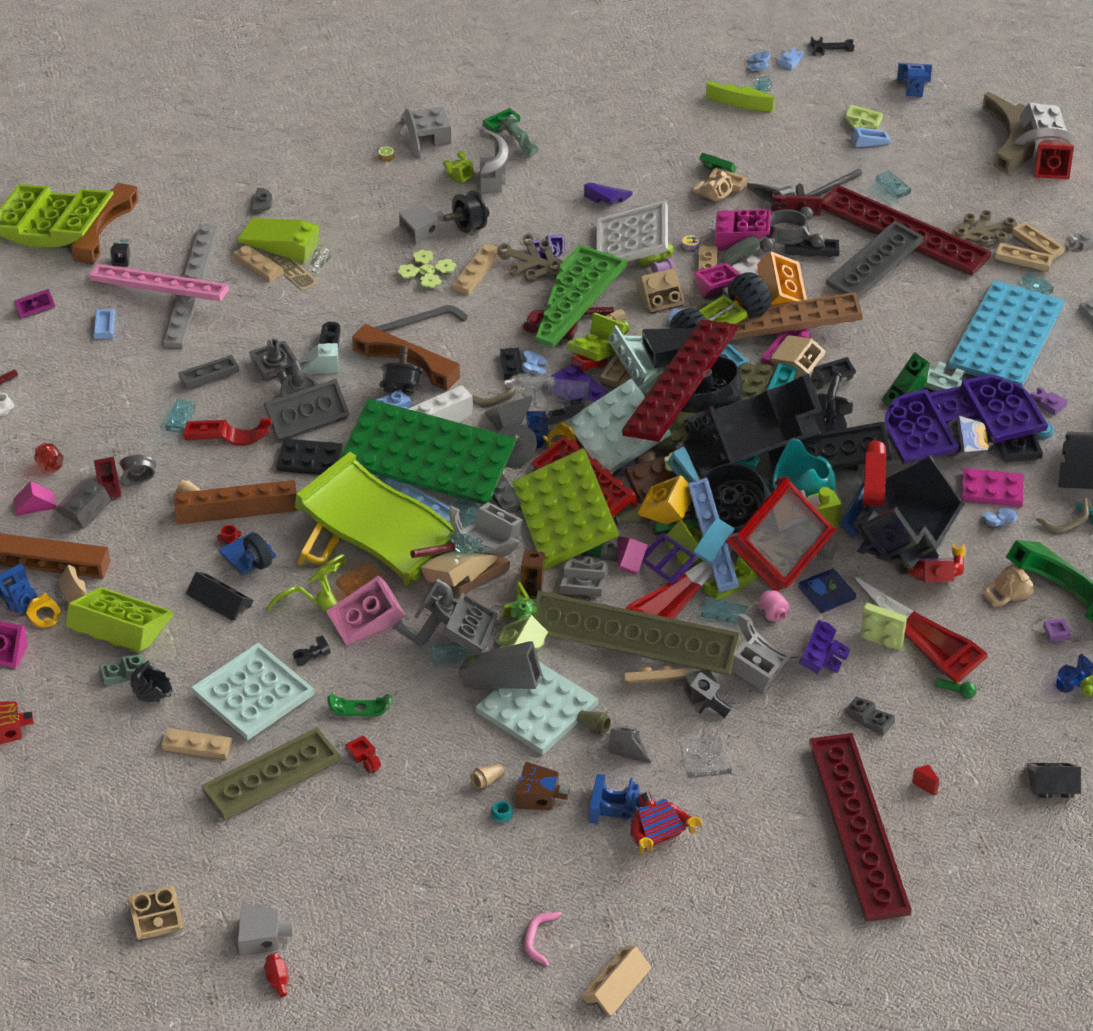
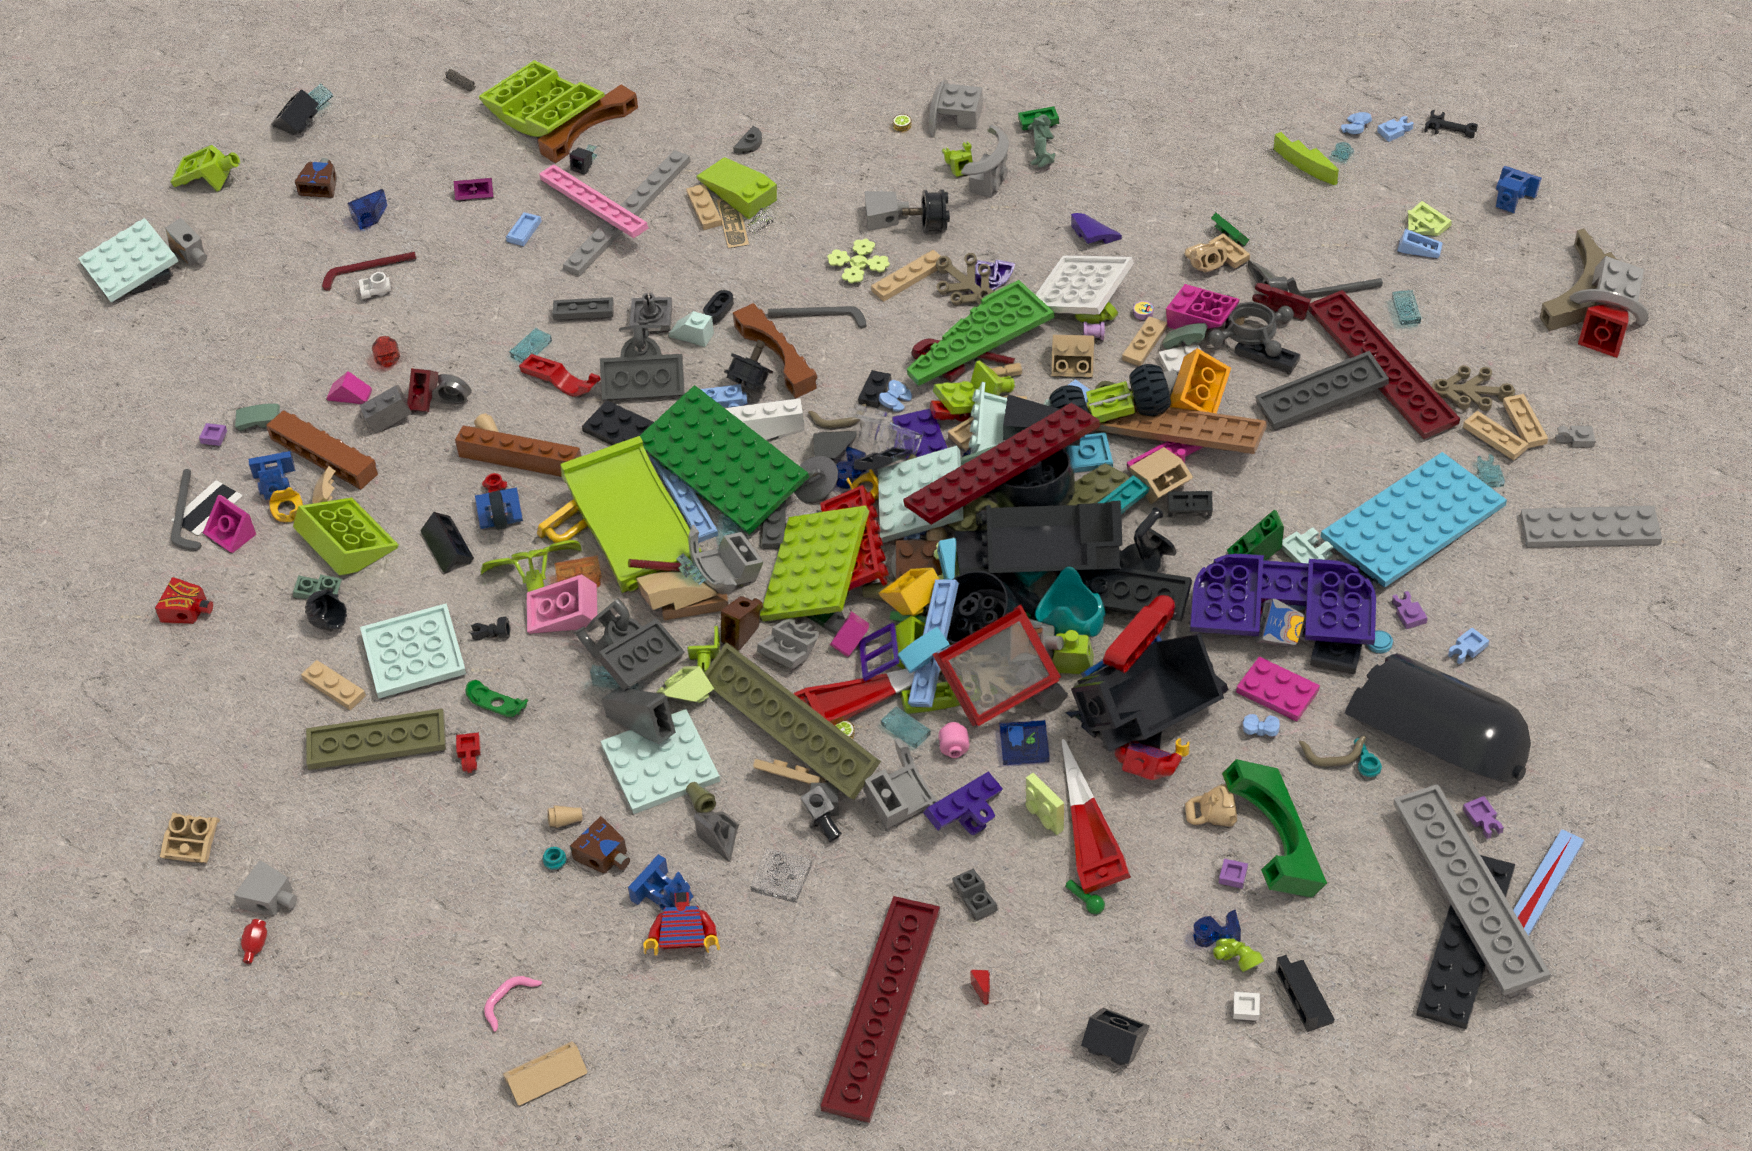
camera: 30 degrees right, 5 degrees up
bright green plant [510,597,537,620] -> none
dark pink slope [694,263,740,299] -> none

